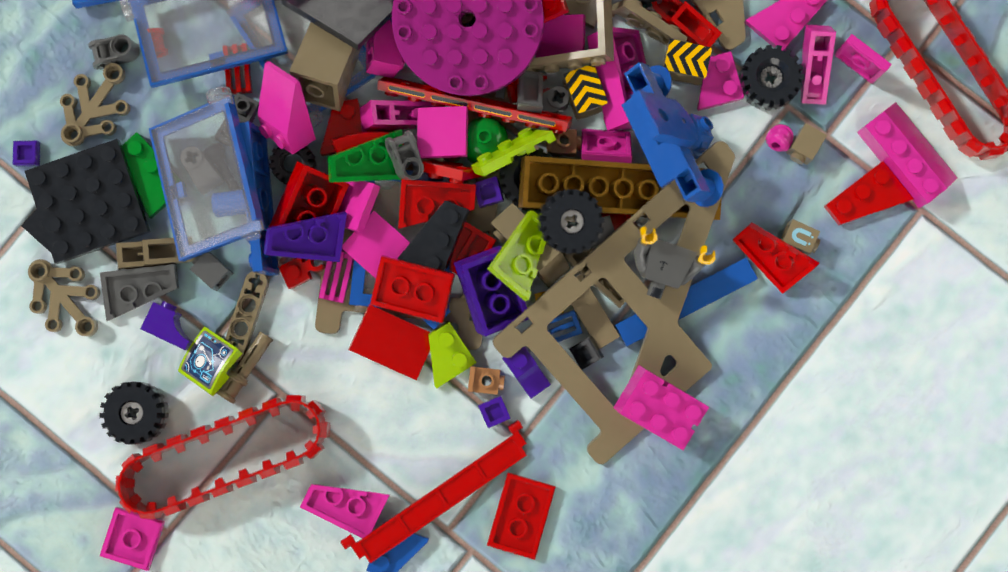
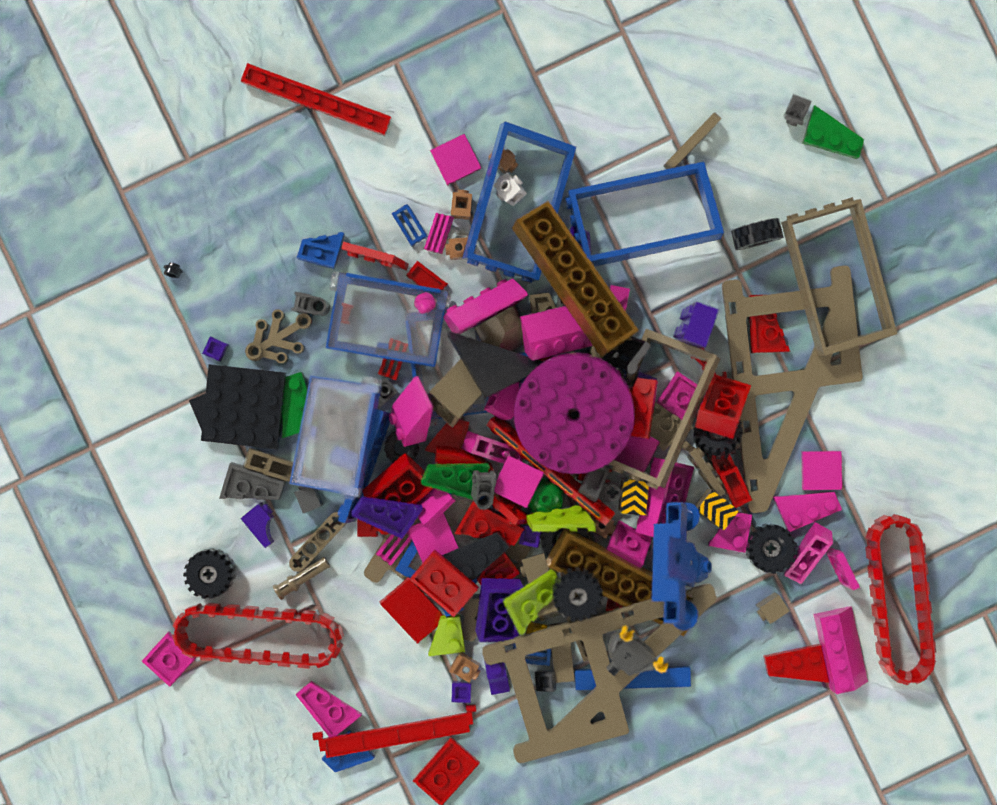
camera: 25 degrees right, 5 degrees up
dark tan plant [28,259,100,337] -> none
slope [178,326,242,396] -> none
dark pink piece [613,365,709,450] -> none
red wing [732,222,819,294] -> none
dark pink piece [765,124,794,152] -> none
dark tan brick [781,219,820,255] -> none

